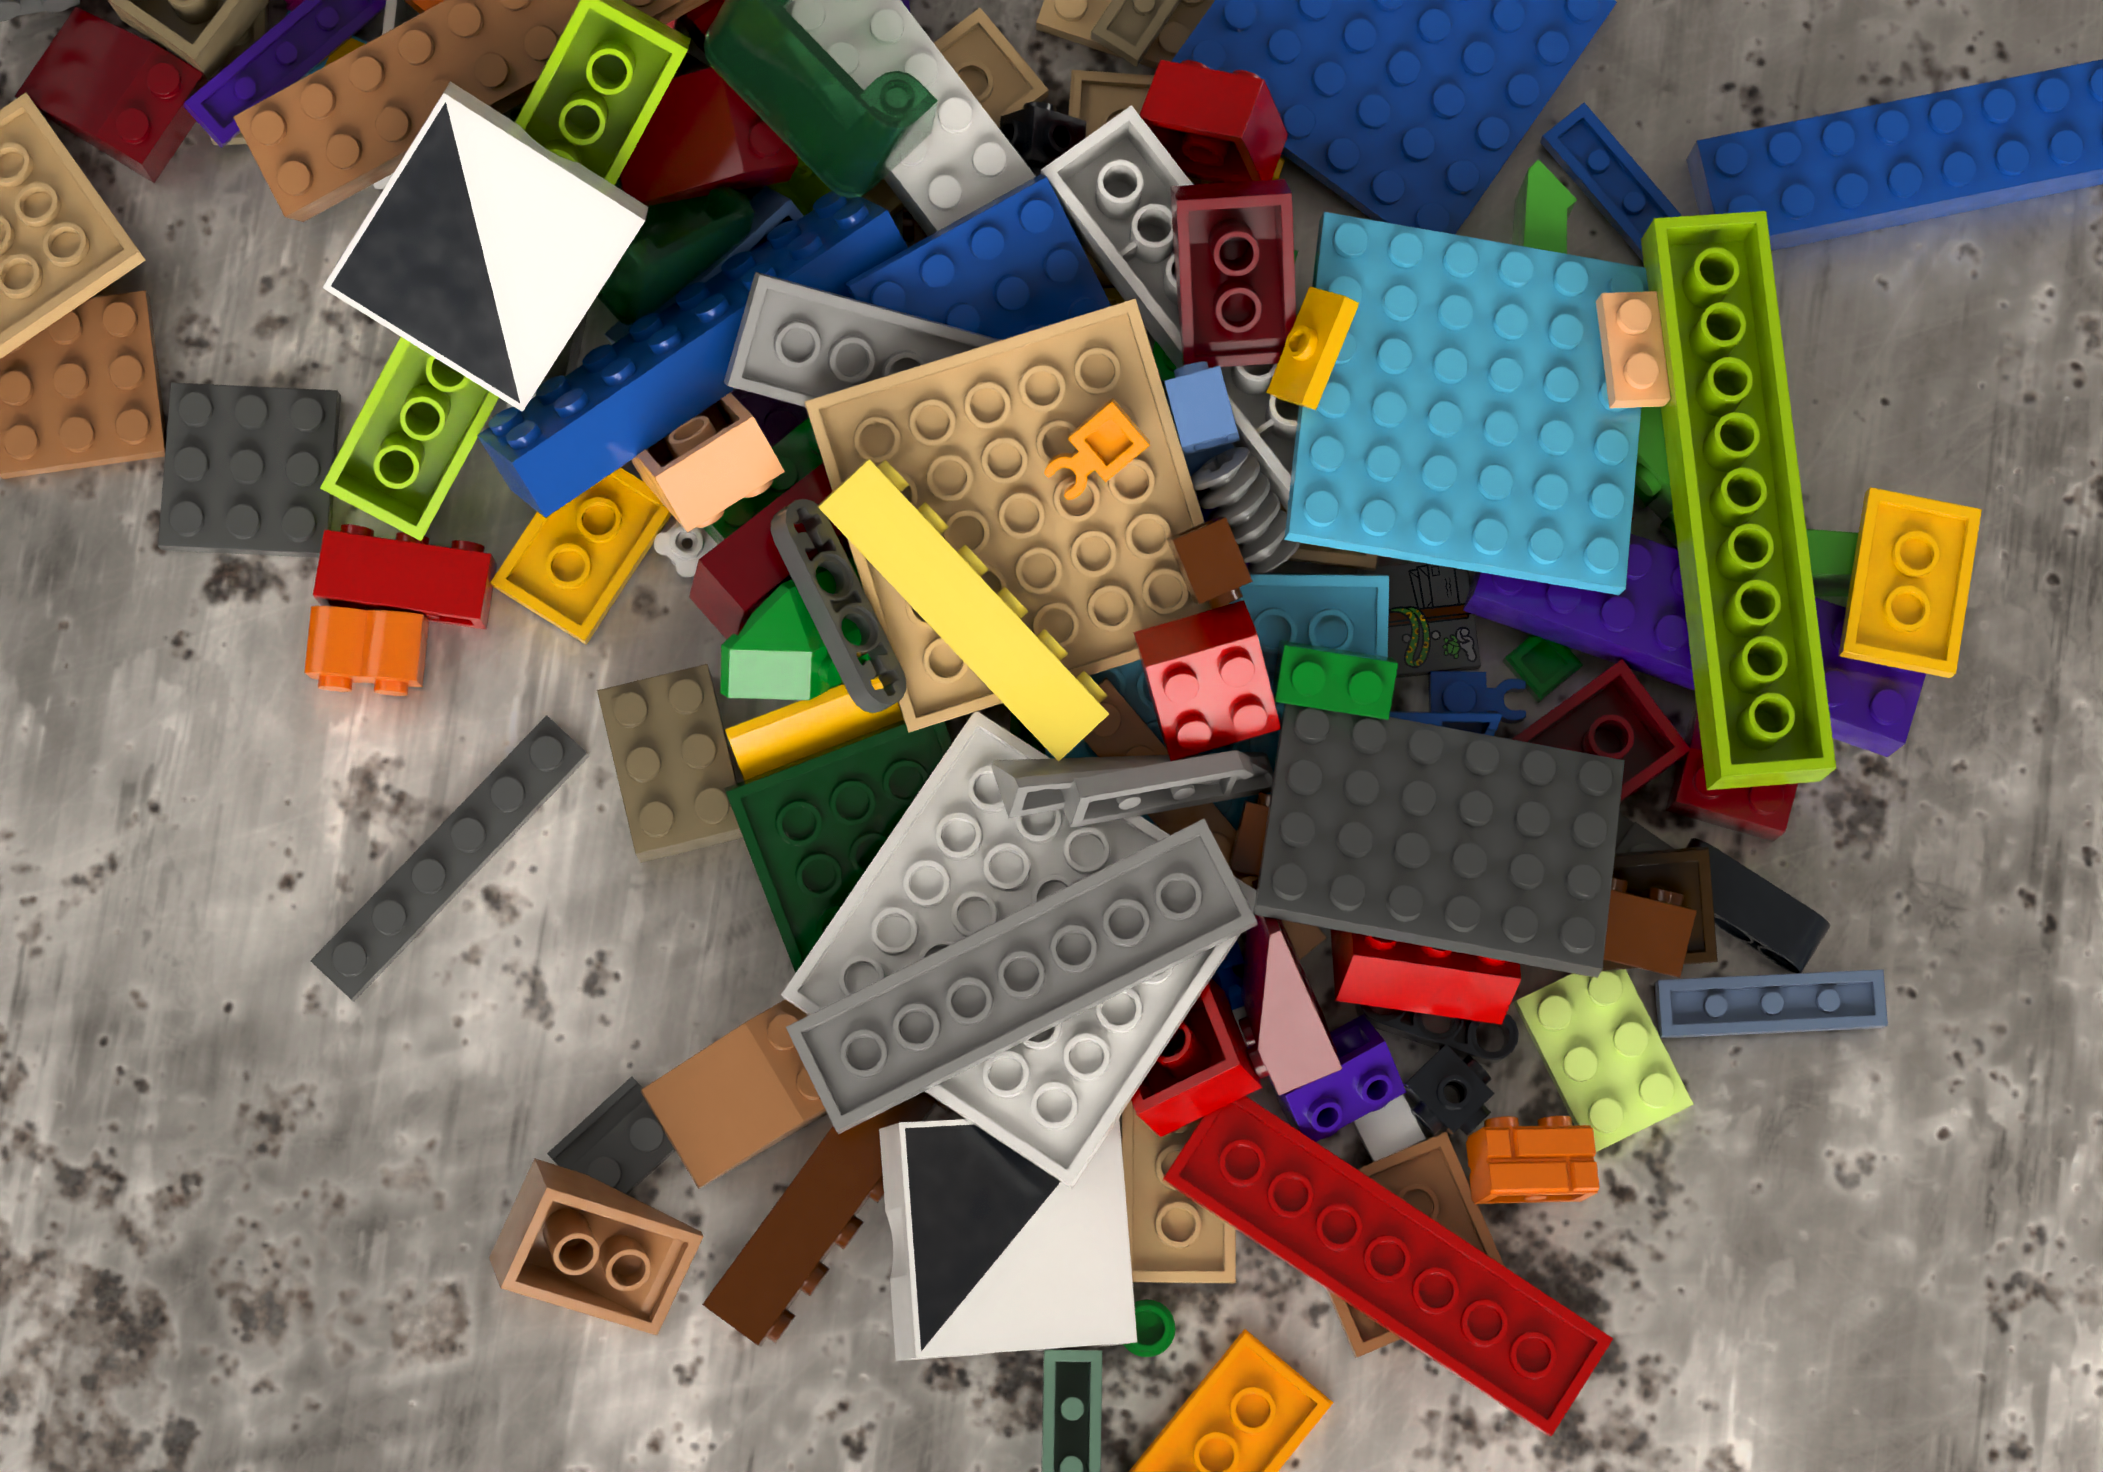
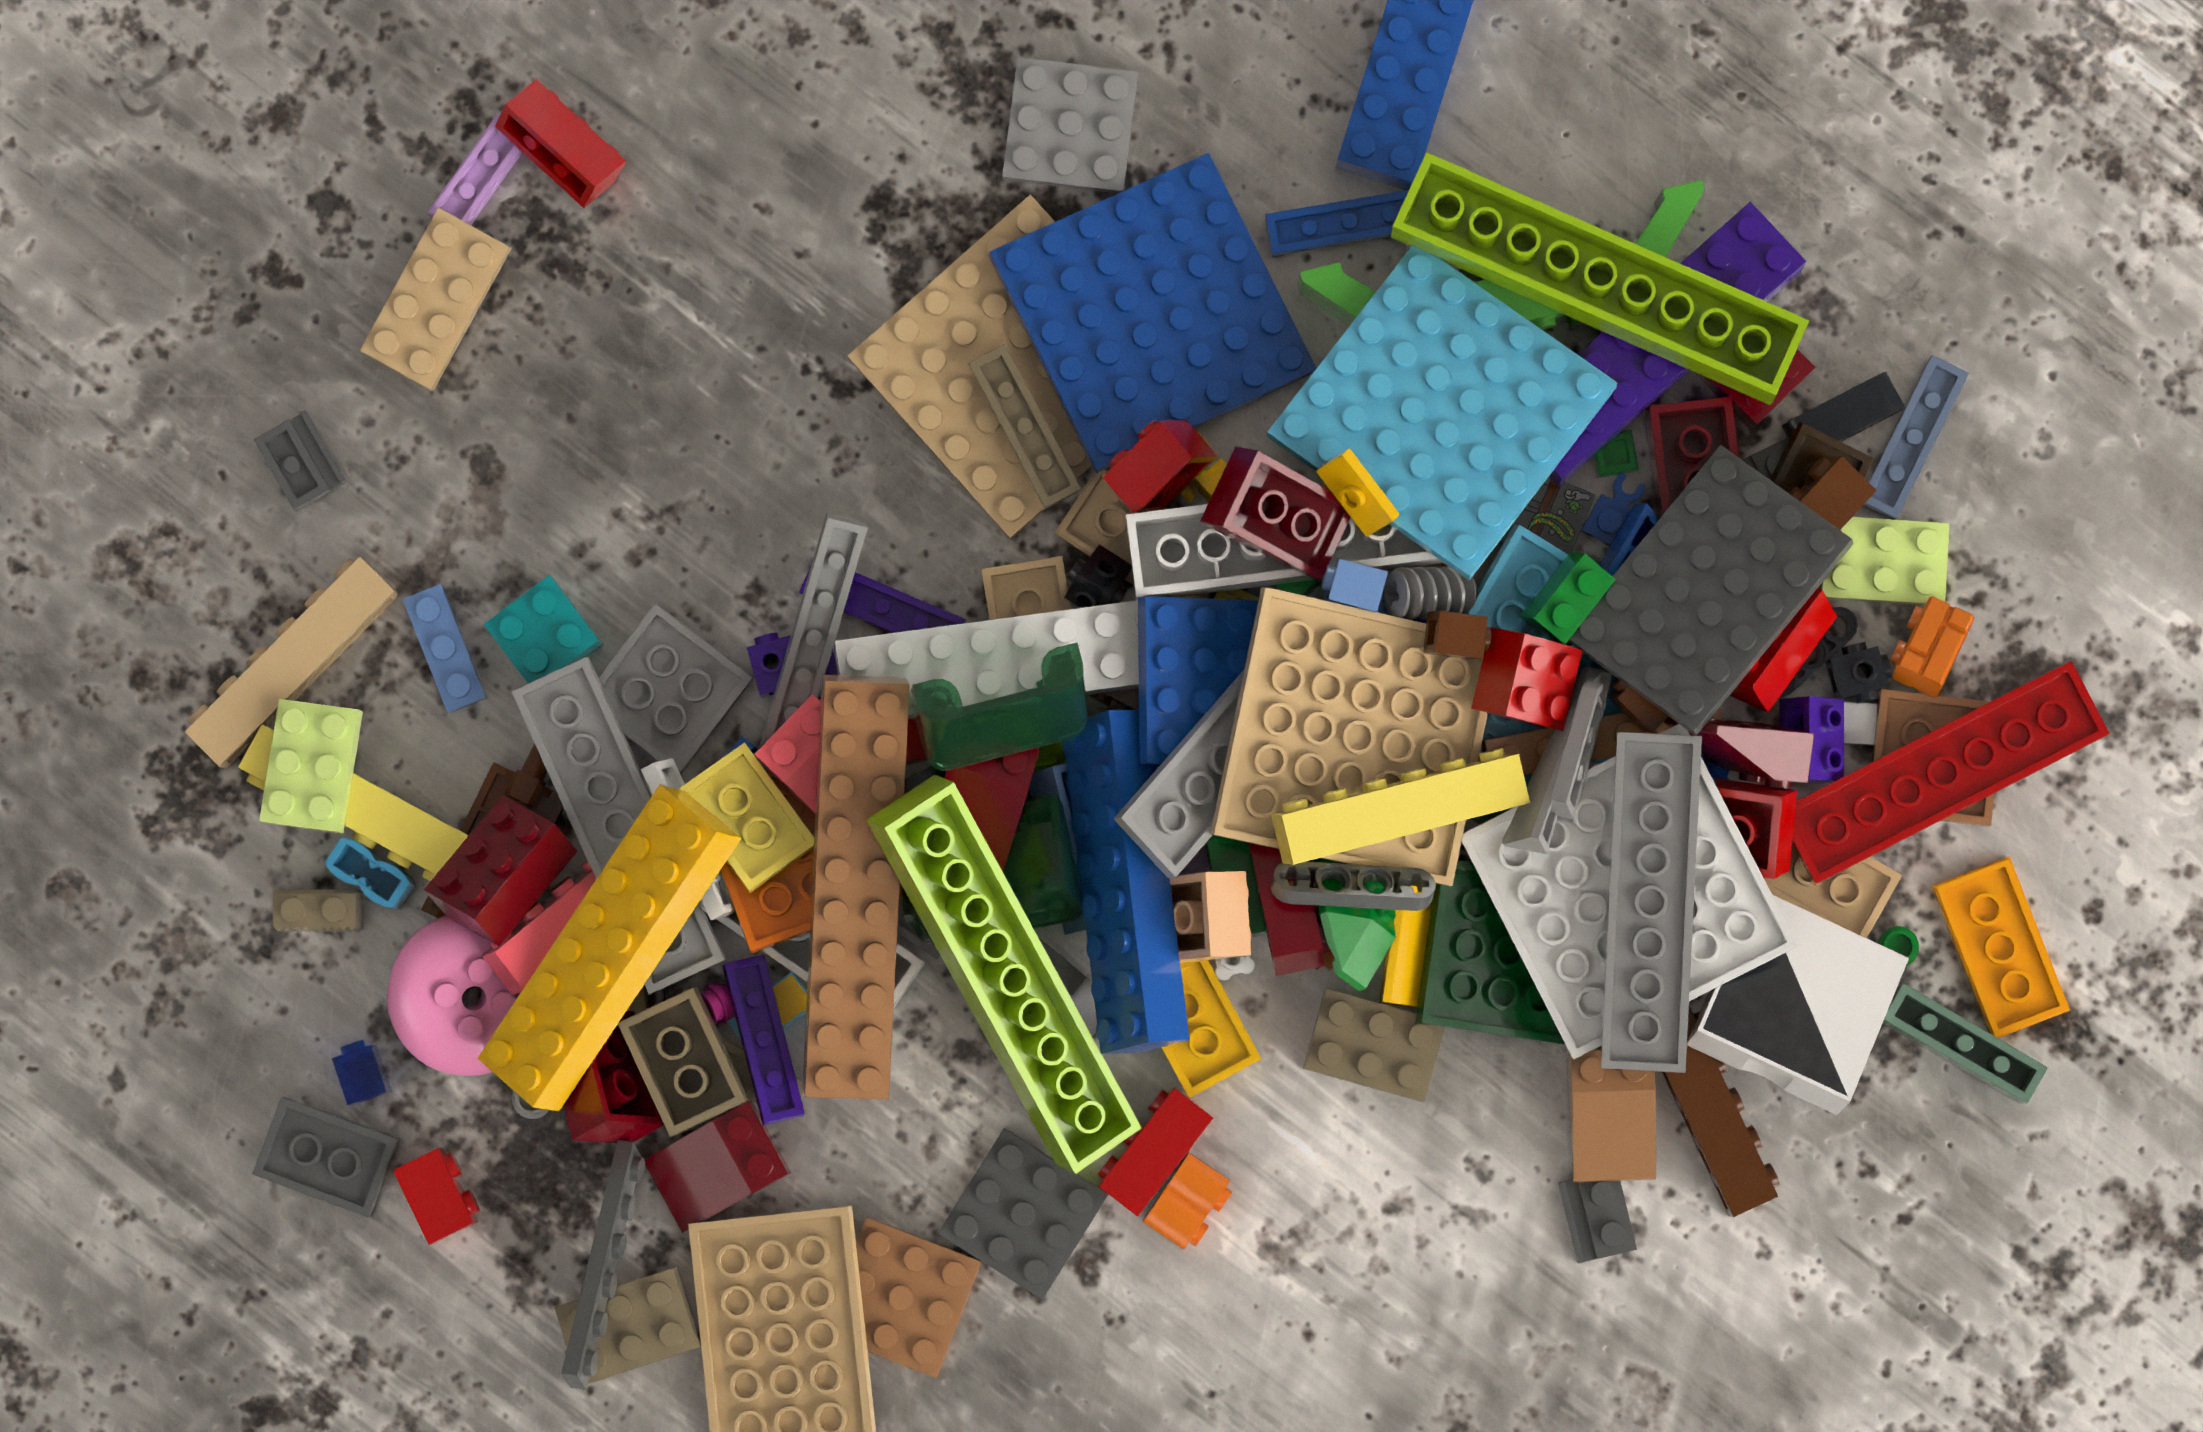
camera: 50 degrees left, 5 degrees up
dark grey plate [311,715,589,1001] -> none
tile [322,81,648,412] -> none
medium nougat slope [489,1158,704,1335] -> none
light orange plate [1044,398,1150,500] -> none
light nougat plate [1596,291,1671,408] -> none
yellow plate [1838,487,1982,678] -> none

